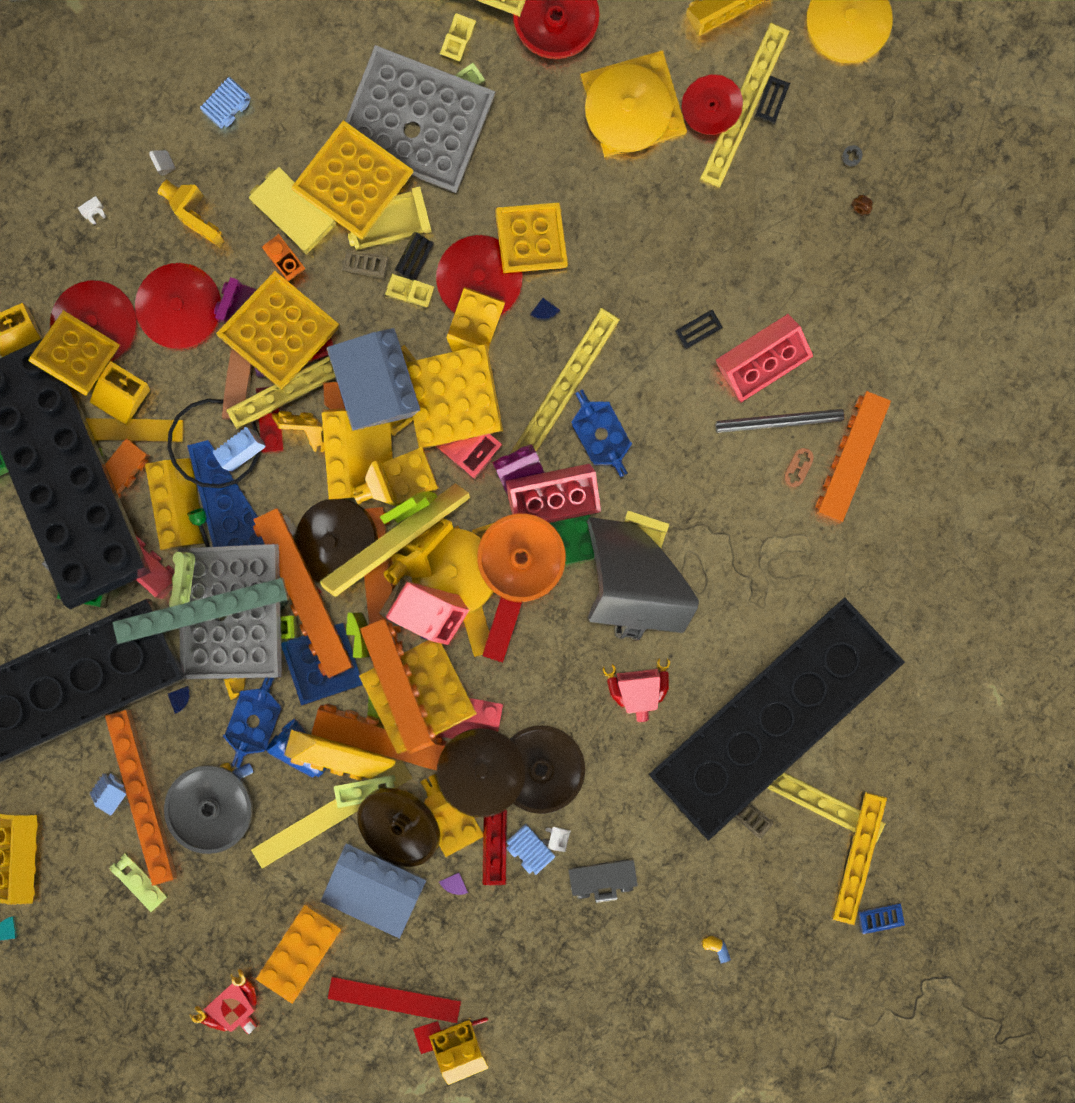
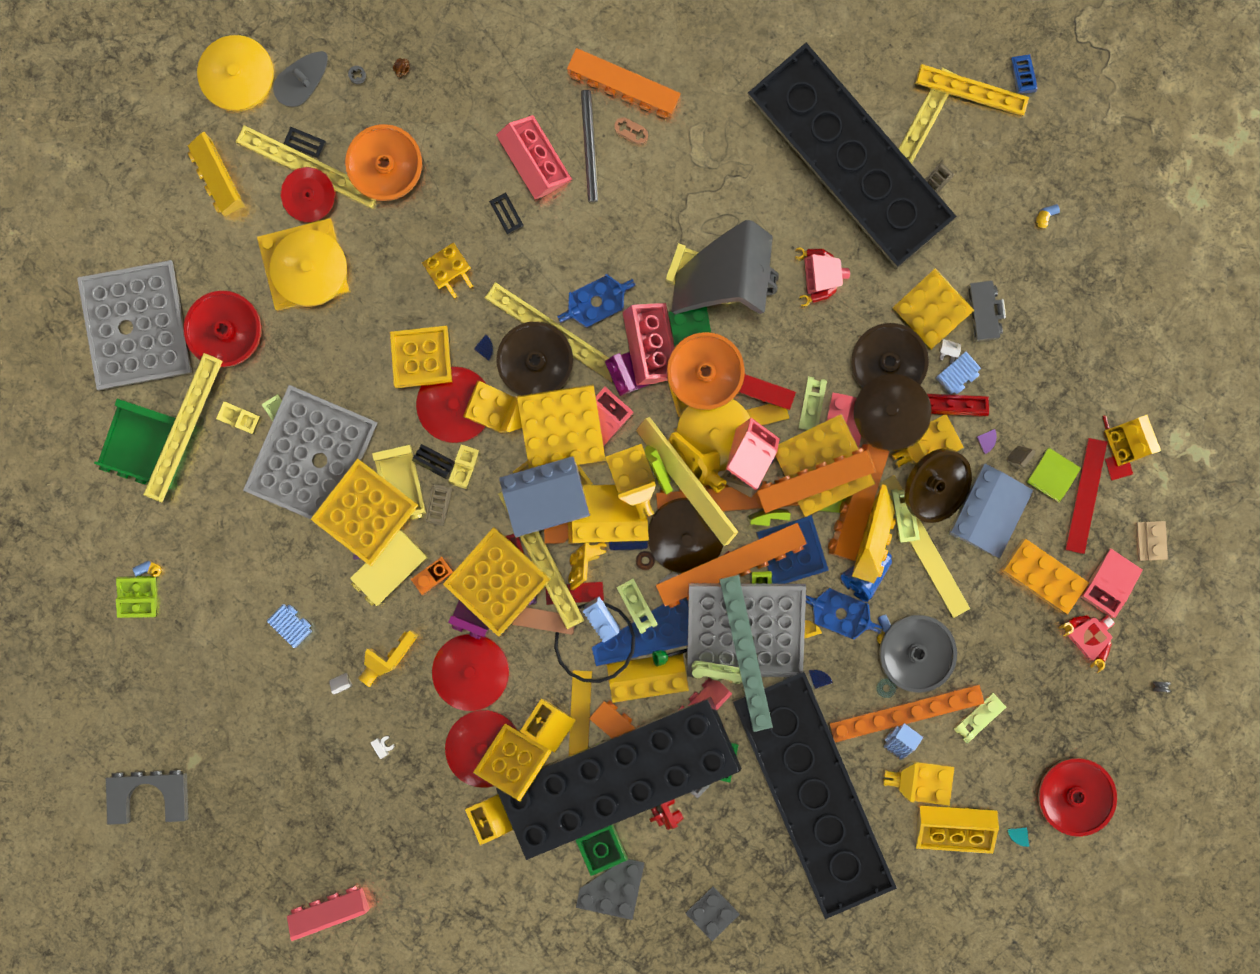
camera: 90 degrees left, 0 degrees up
none -> dark grey shield [273,51,328,107]
none -> orange dish [345,124,422,201]
none -> yellow plate [422,242,473,299]
none -> dark brown dish [496,322,573,396]
none -> clear blue tile [609,541,648,550]
none -> yellowish green plate [616,579,658,634]
none -> reddish brown plate [636,551,655,570]
none -> red hips [649,799,684,830]
none -> yellowish green plate [798,376,827,430]
none -> clear light blue plate [877,679,896,698]
none -> yellow plate [883,761,954,806]
none -> yellow plate [893,268,974,350]
none -> dark tan slope [1007,446,1035,469]
none -> lime slope [1027,448,1081,502]
none -> red dish [1038,758,1117,837]
none -> coral slope [1080,548,1143,618]
none -> tan plate [1136,521,1168,561]
none -> dark grey bush [1153,682,1171,692]

